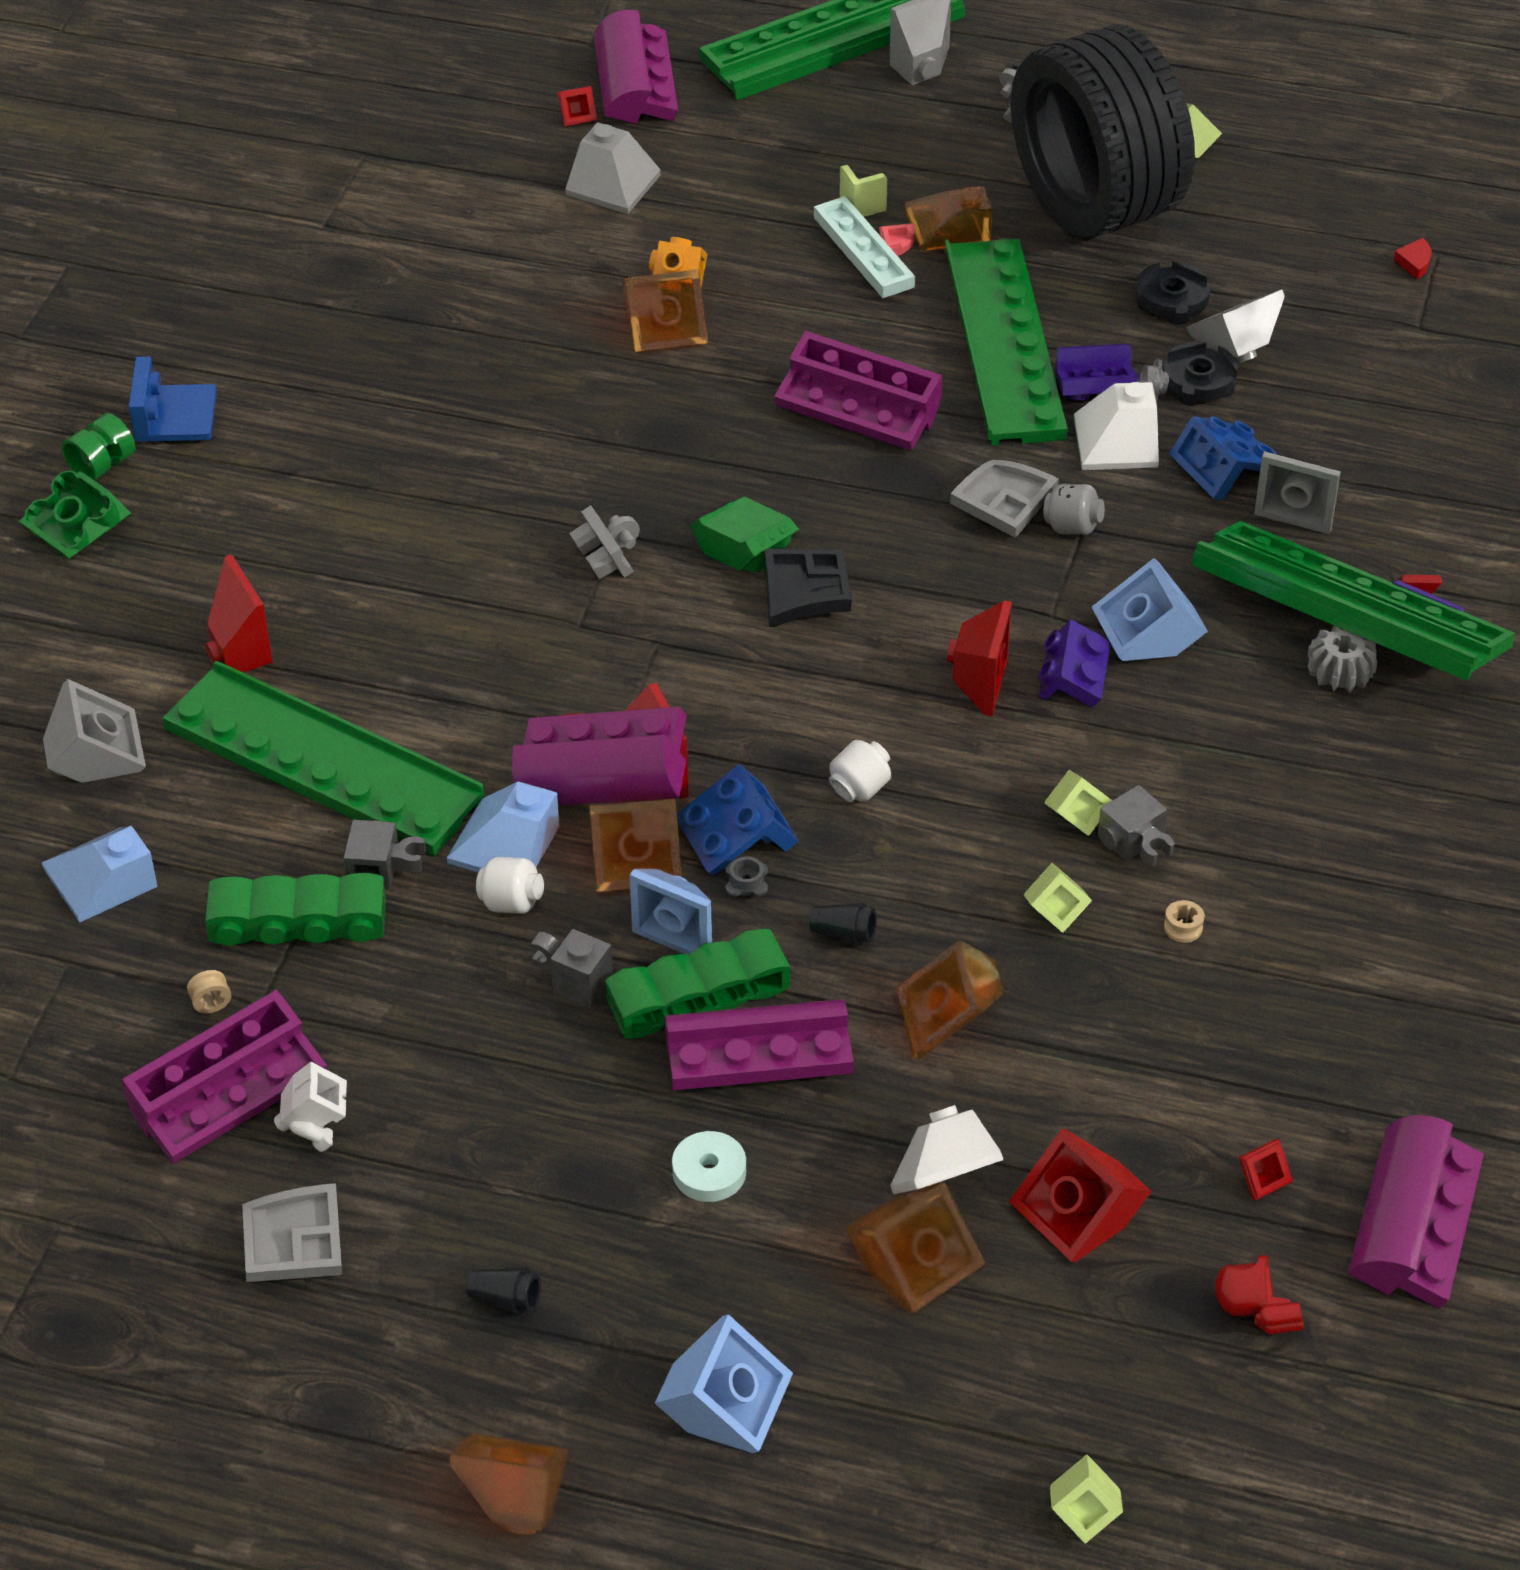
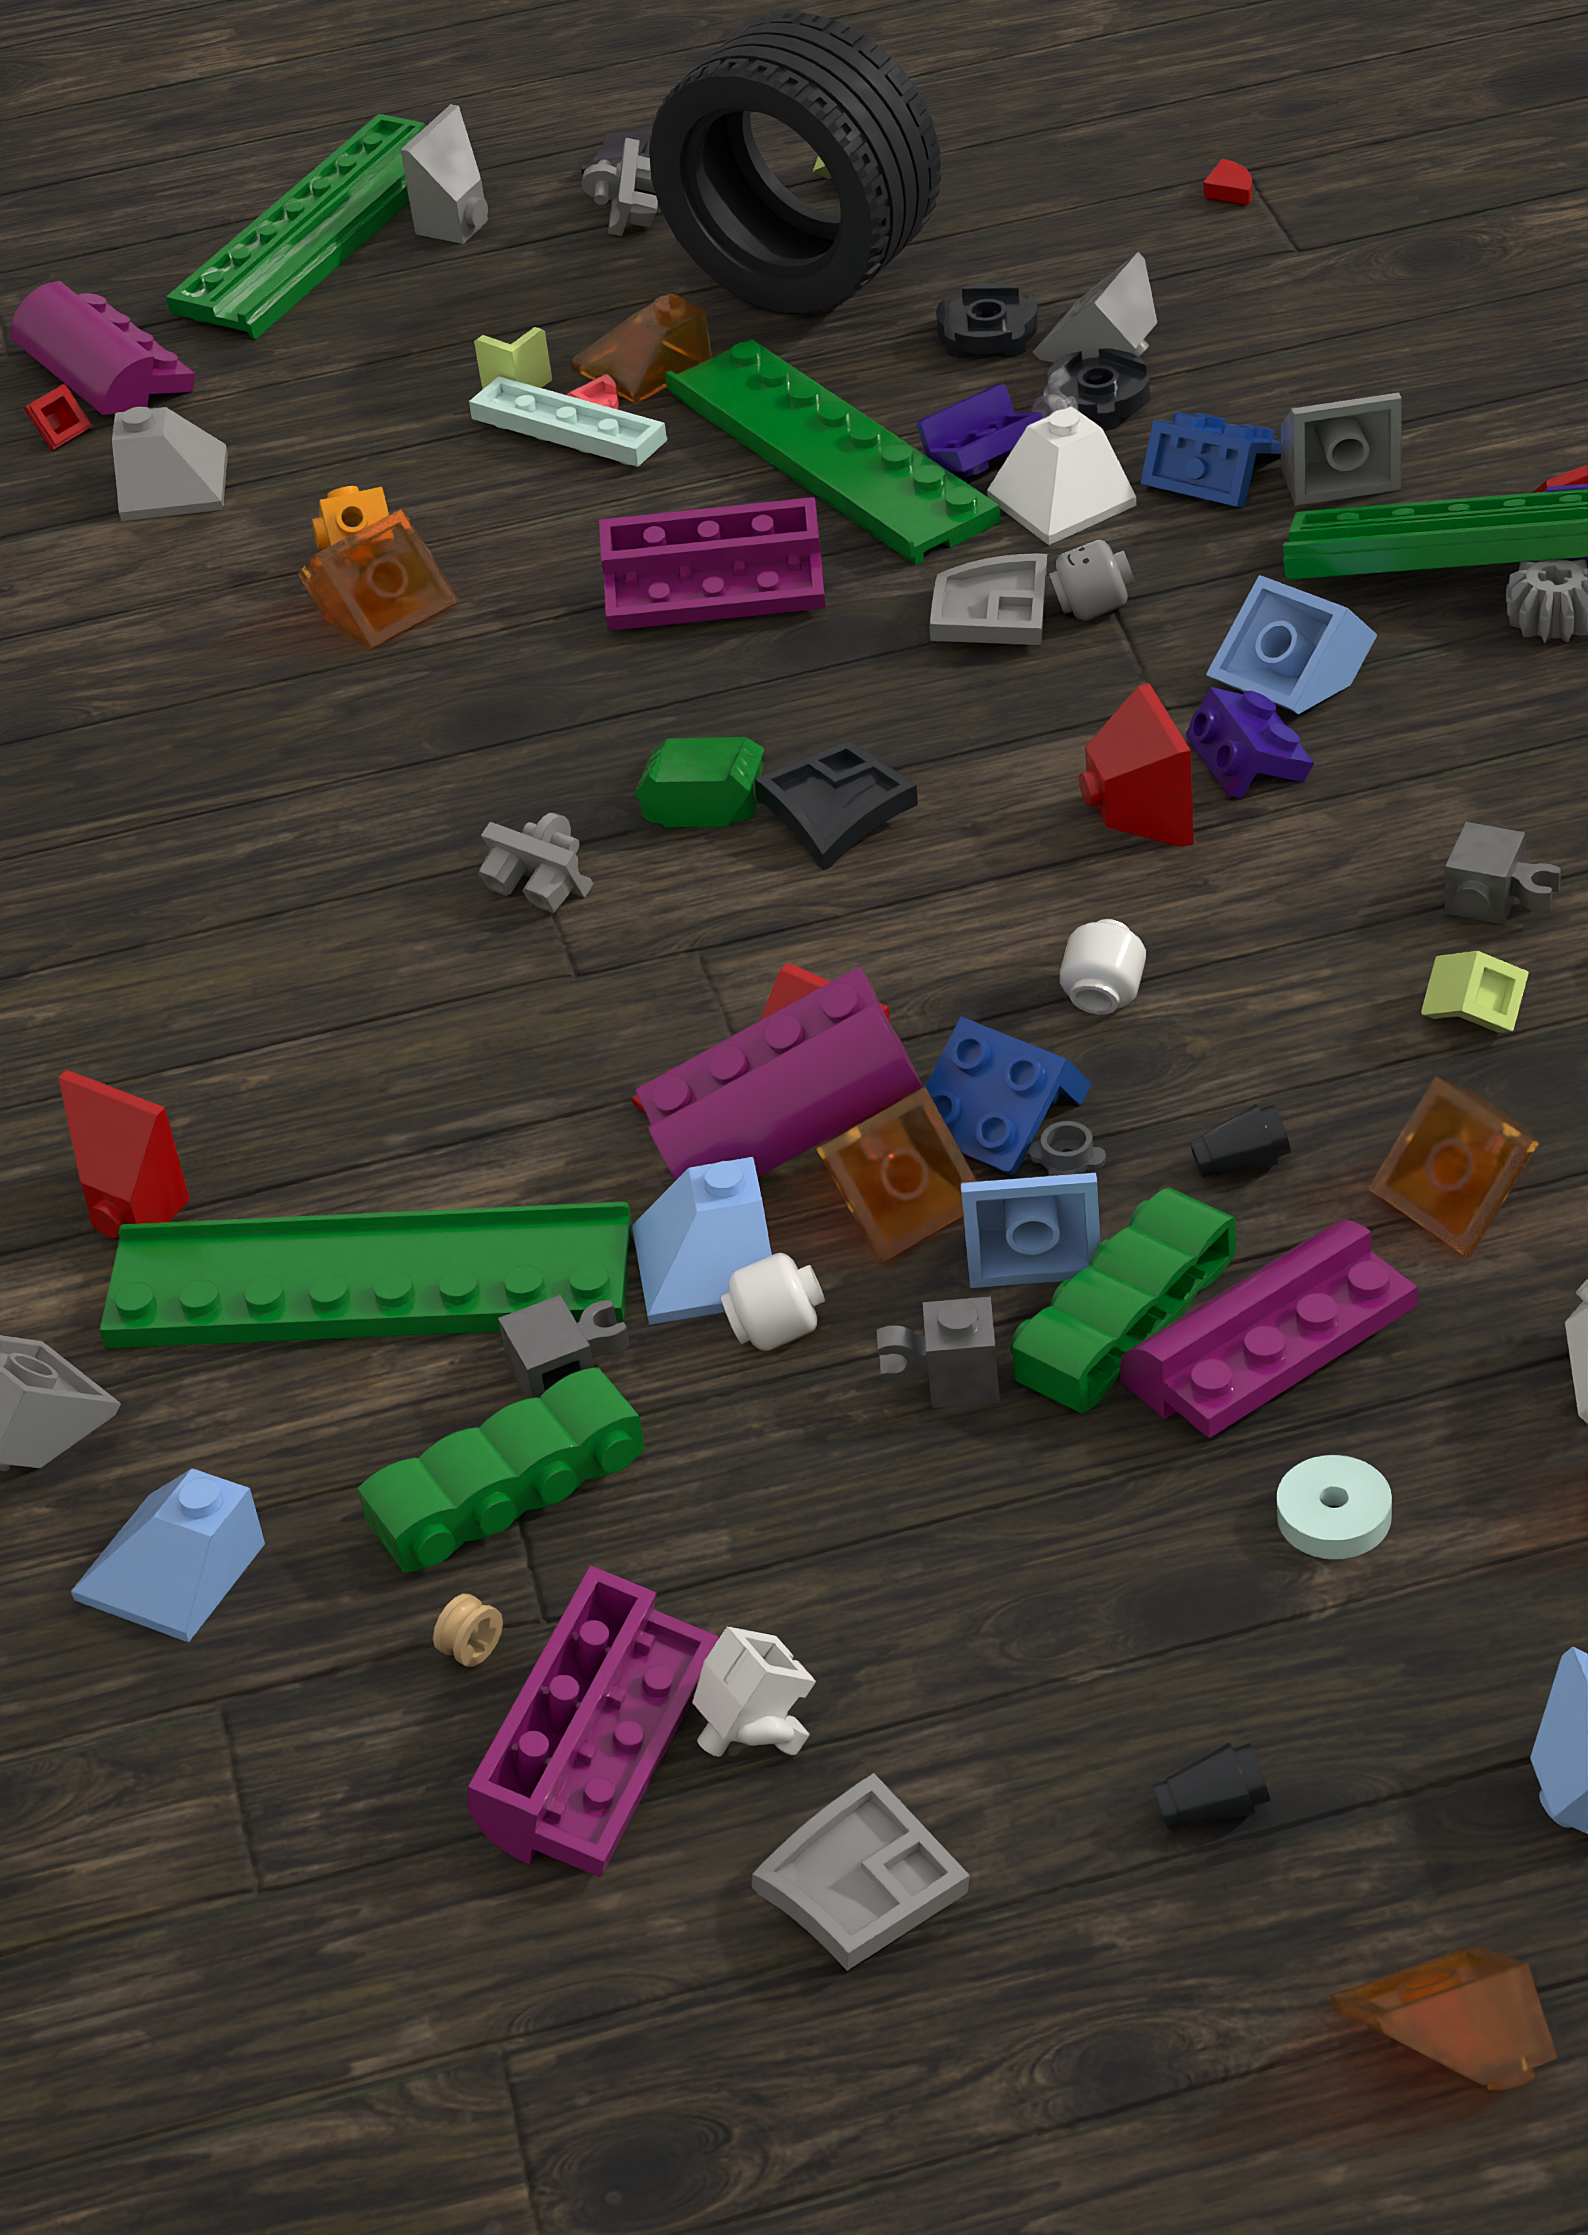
camera: 25 degrees left, 5 degrees down
yellowish green panel [1045,770,1112,836] -> none

